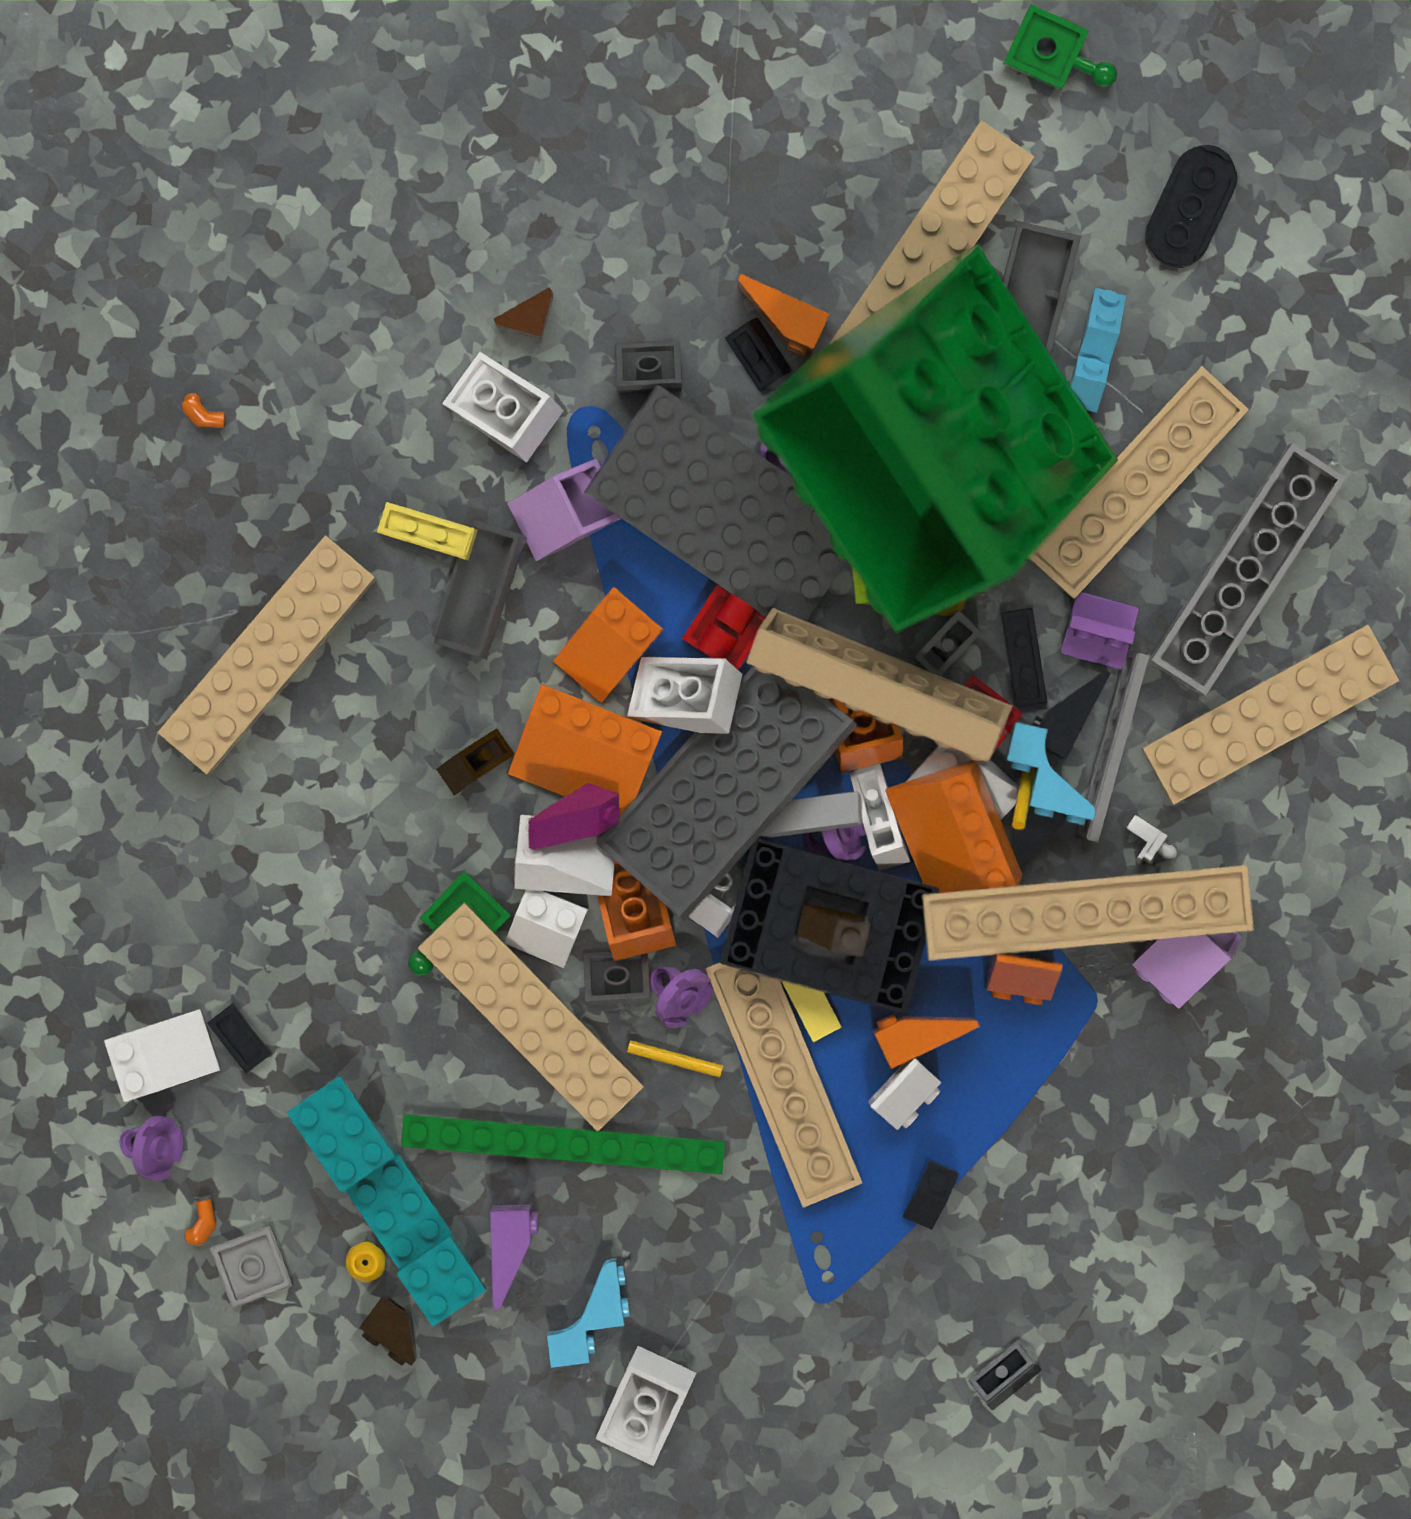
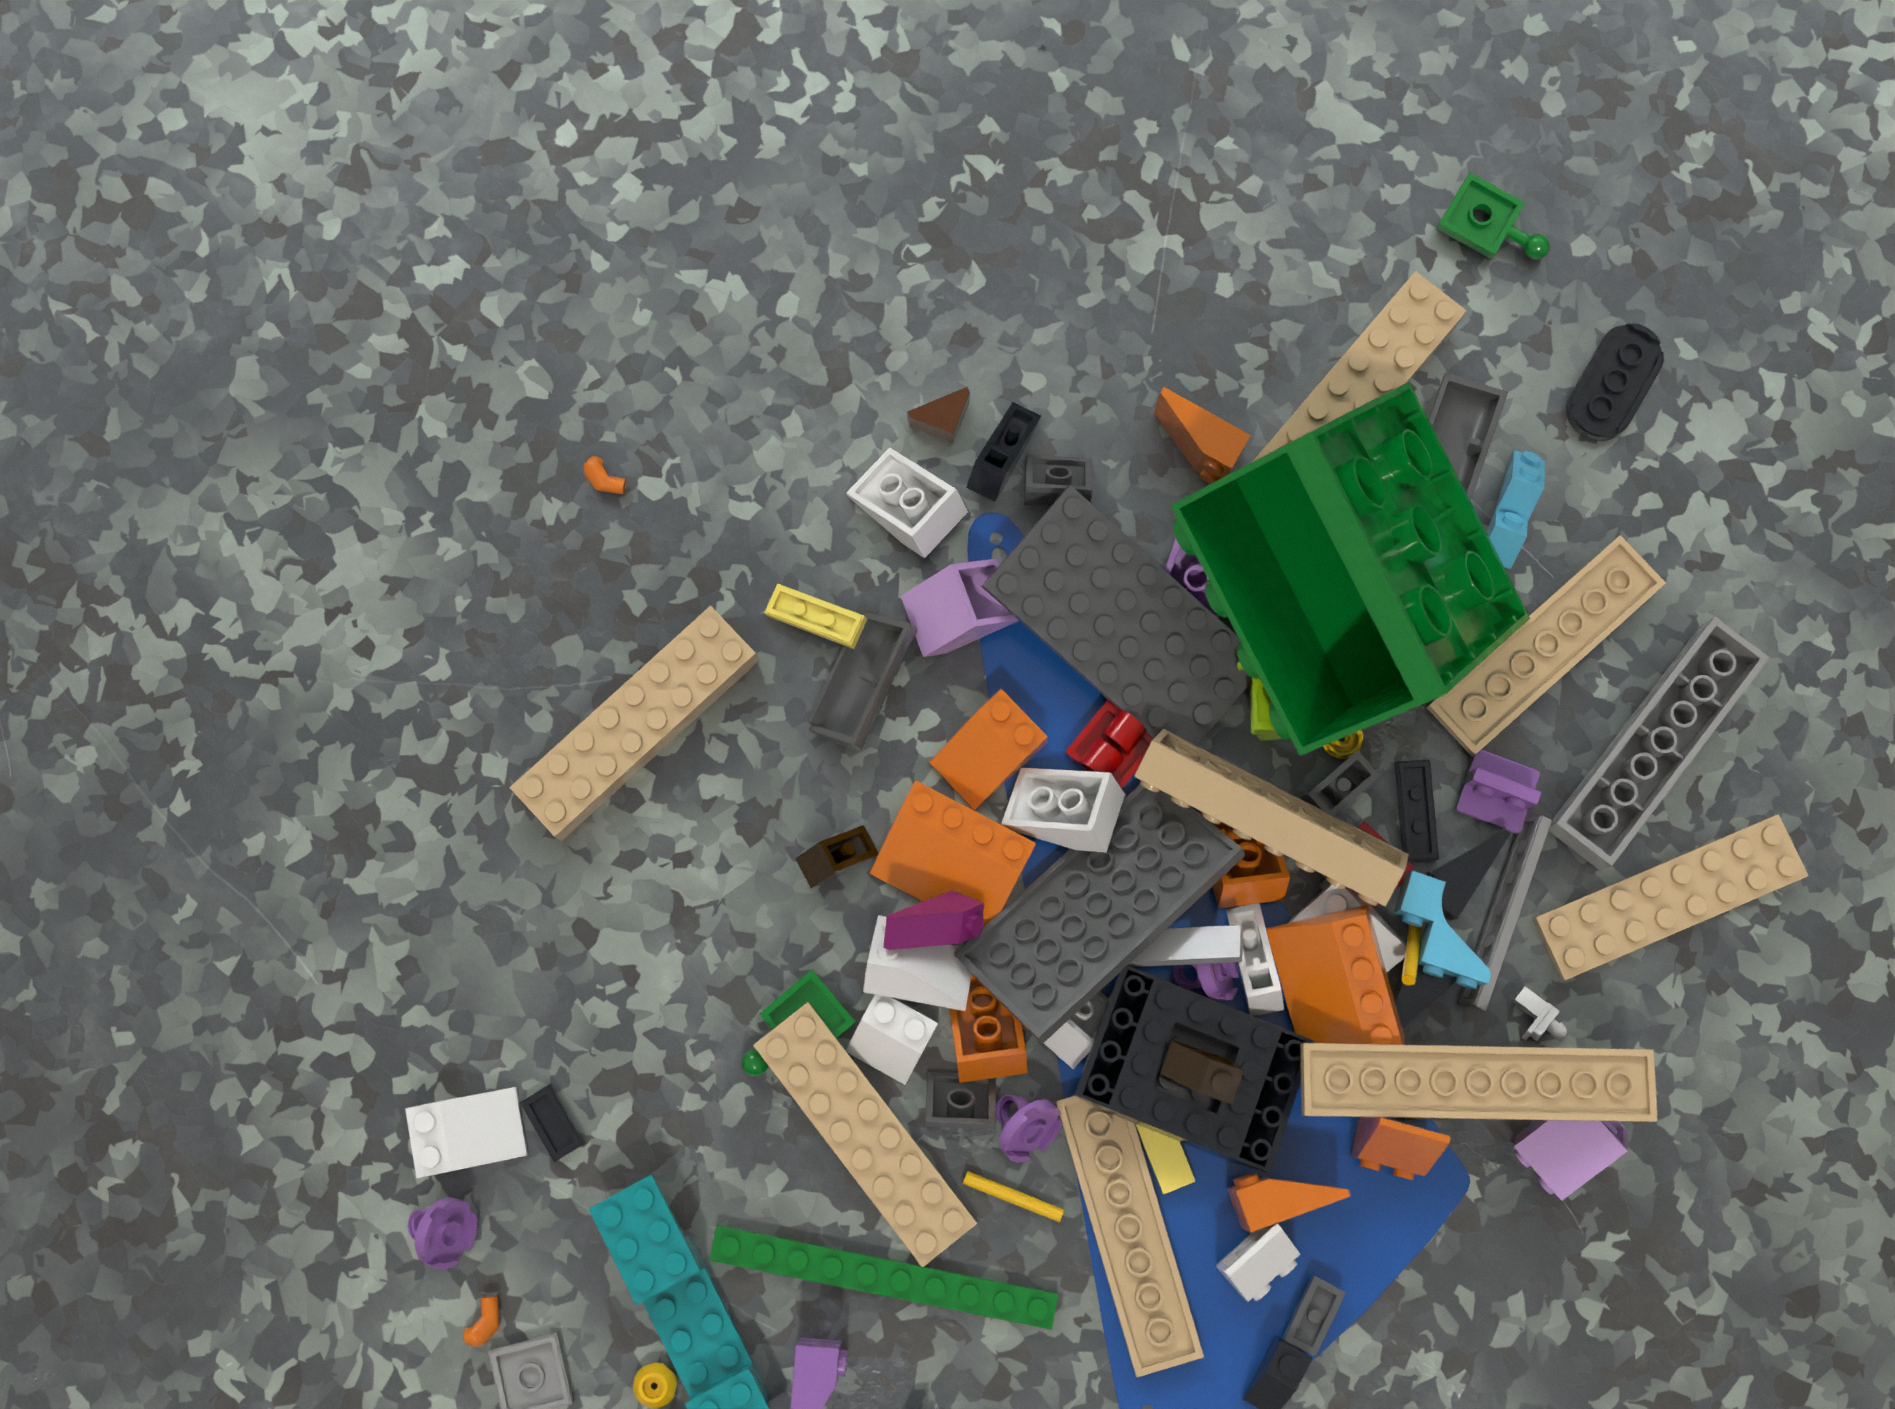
camera: 10 degrees right, 10 degrees down
black slope [725,317,792,392] -> none
none -> black slope [966,402,1041,502]
none -> dark grey plate [1282,1275,1346,1357]

